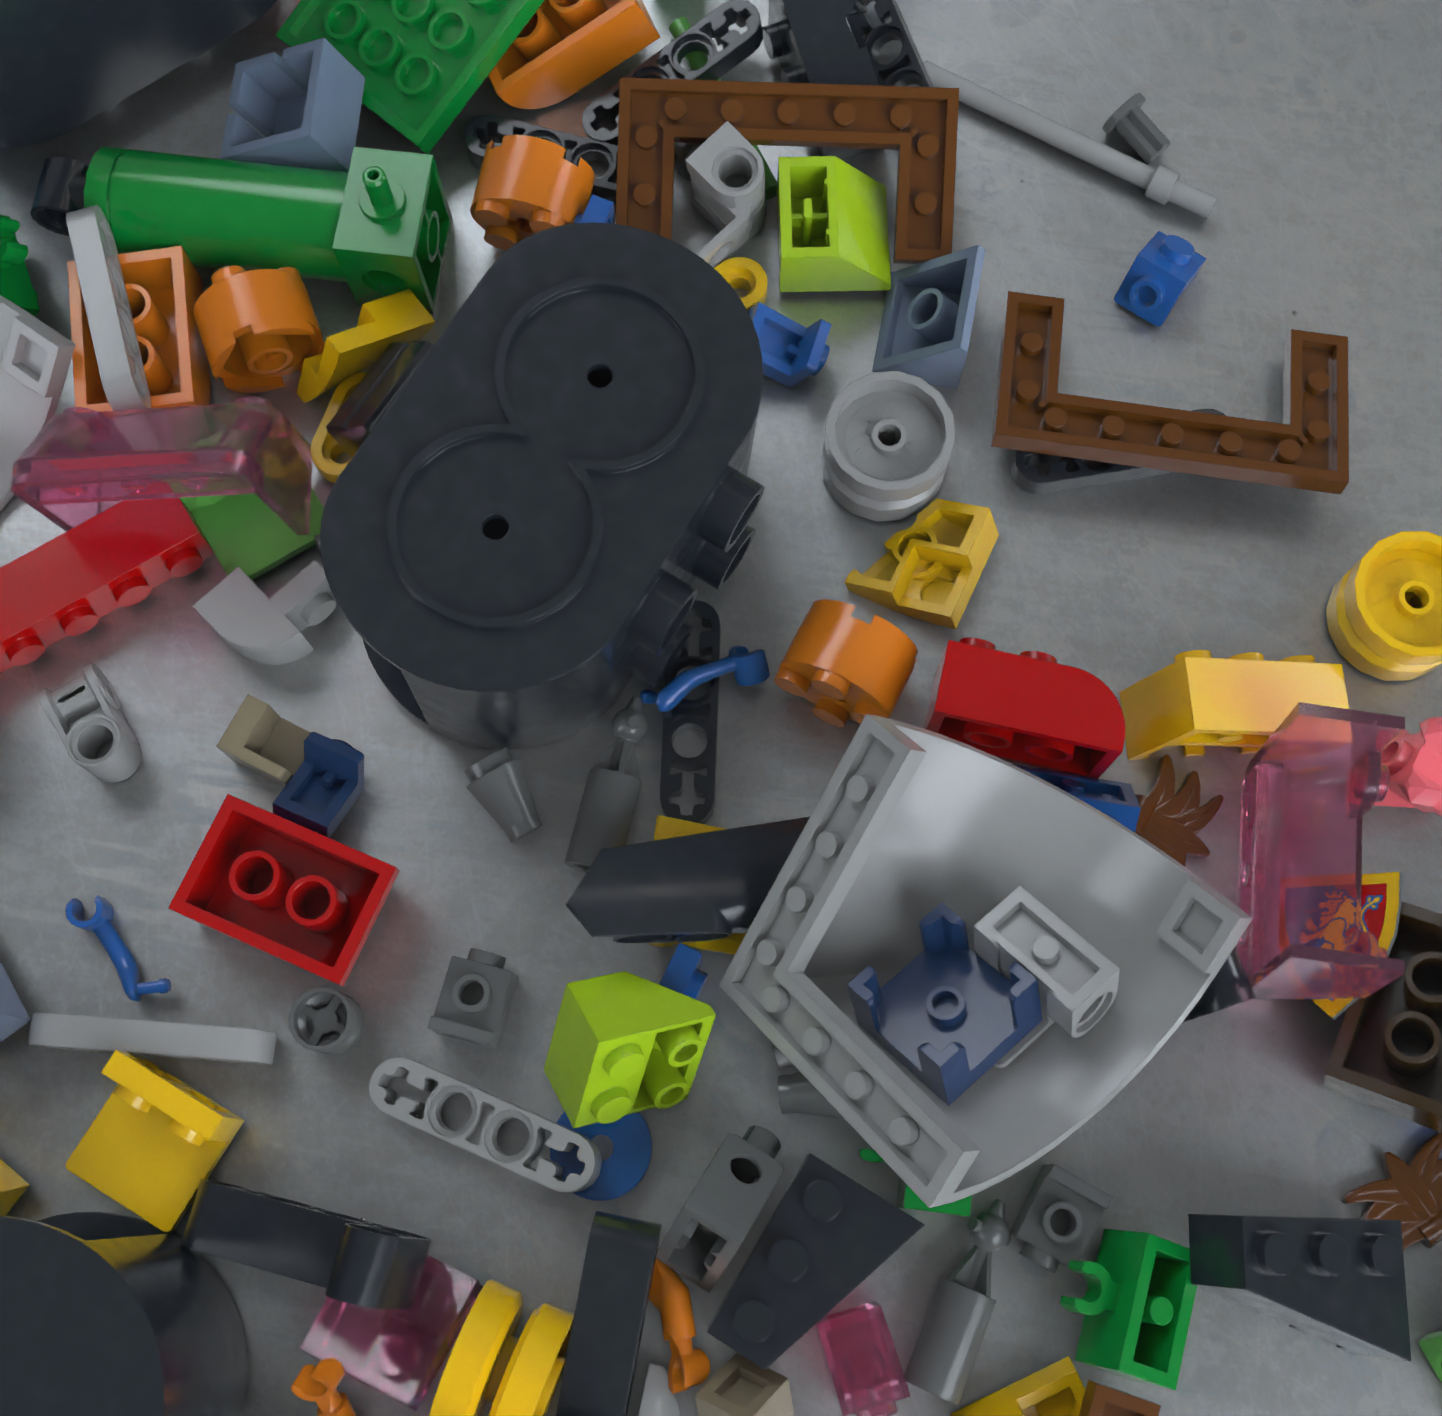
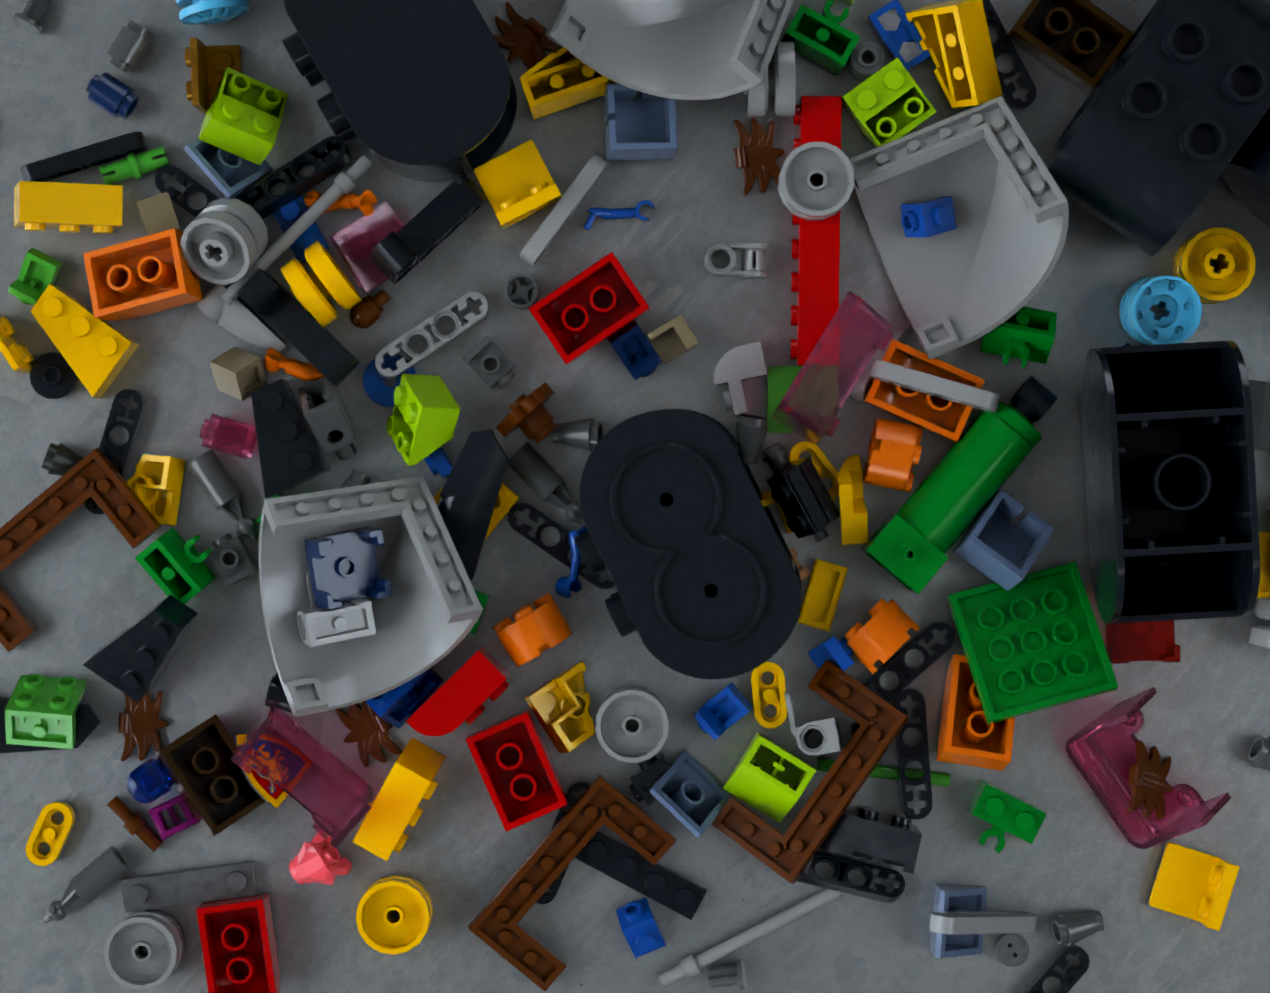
camera: 125 degrees right, 15 degrees up
none -> reddish brown cylinder [350,288,392,329]
none -> red brick [465,709,568,832]
none -> reddish brown plant [495,383,557,444]
none -> black plate [575,831,707,920]
none -> black bracket [628,753,671,806]

